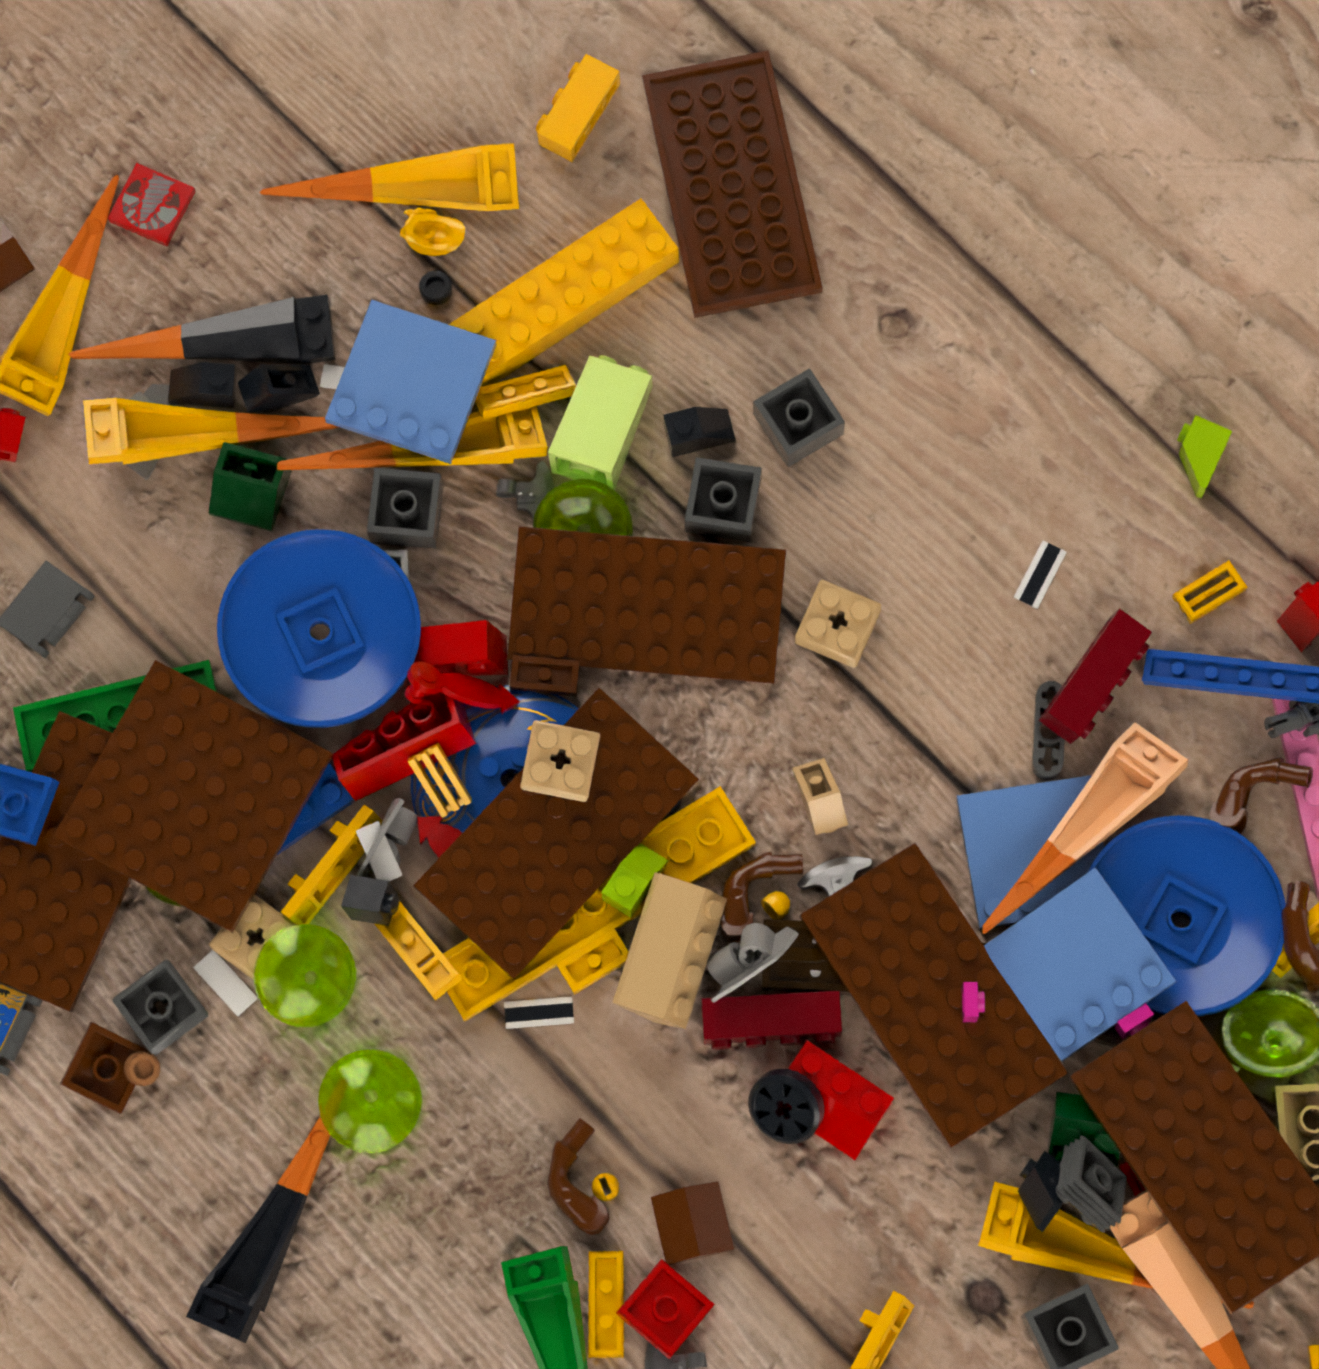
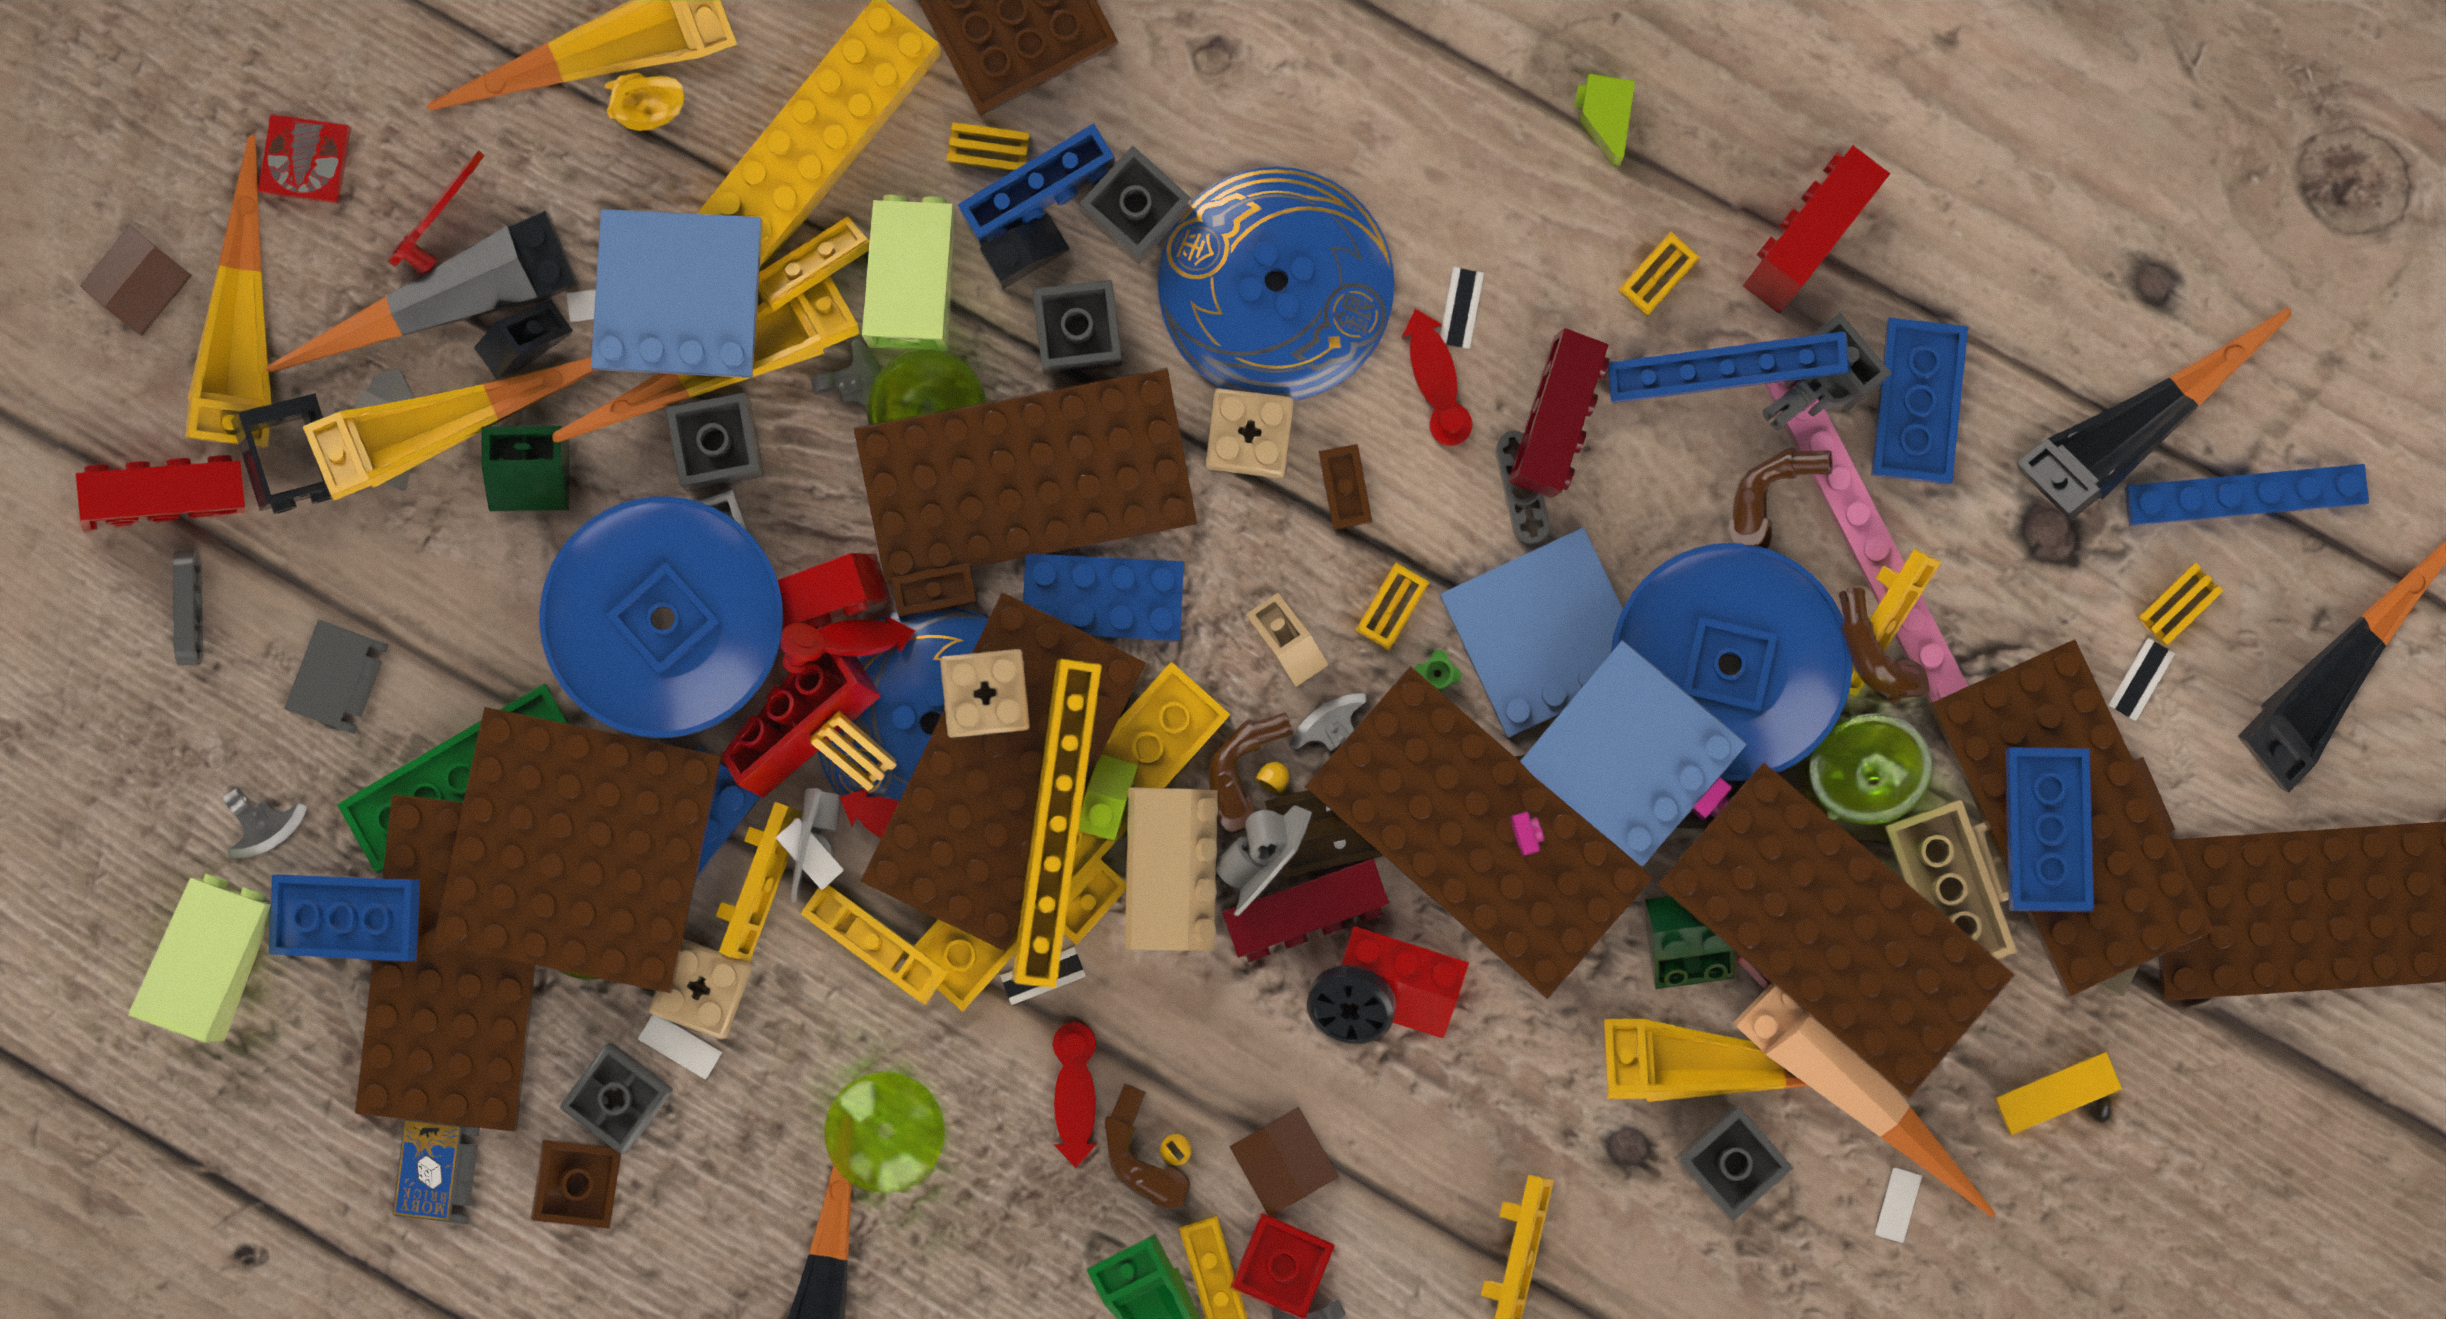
camera: 20 degrees left, 10 degrees up
medium nougat tile [124,1051,160,1086] -> none
black slope [168,362,237,408] -> none
clear neon green dish [254,924,356,1027] -> none
black brick [341,875,399,926] -> none
black tile [419,271,452,305] -> none
light nougat plate [982,722,1188,934] -> none
black slope [1018,1151,1063,1232] -> none
dark grey brick [1056,1136,1127,1233] -> none
none -> black window [231,393,333,514]
none -> red brick [387,150,485,276]
none -> yellow tile [946,122,1030,172]
none -> blue brick [957,123,1115,246]
none -> yellow brick [1012,659,1101,988]
none -> blue plate [1023,554,1184,642]
none -> red brick [1052,1021,1098,1168]
none -> blue dish [1158,167,1394,401]
none -> reddish brown plate [1318,444,1373,530]
none -> yellow tile [1355,562,1430,651]
none -> red brick [1401,308,1473,447]
none -> bright green plate [1415,650,1462,694]

